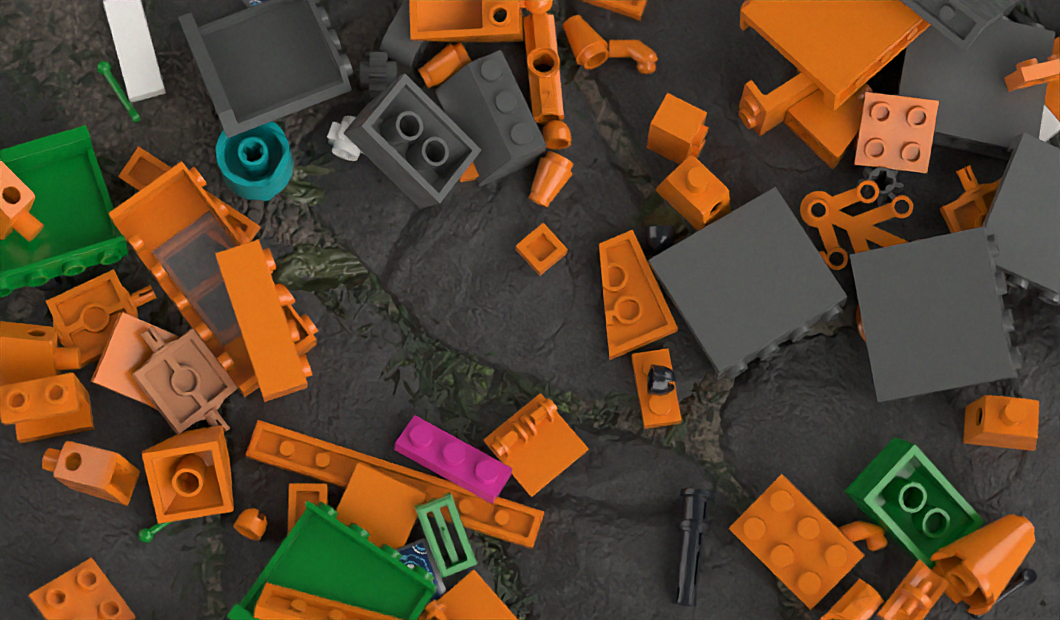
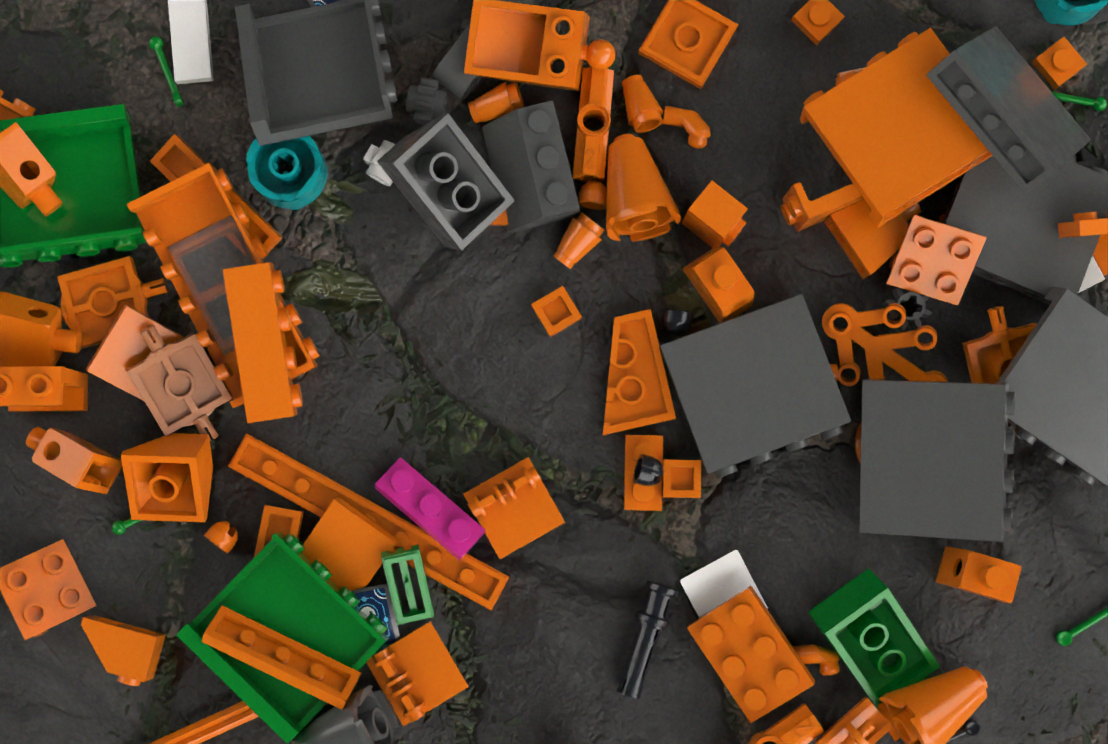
camera: 10 degrees right, 10 degrees up
none -> orange cone [606,134,681,242]
none -> orange plate [662,459,701,498]
none -> white sticker [680,550,768,617]

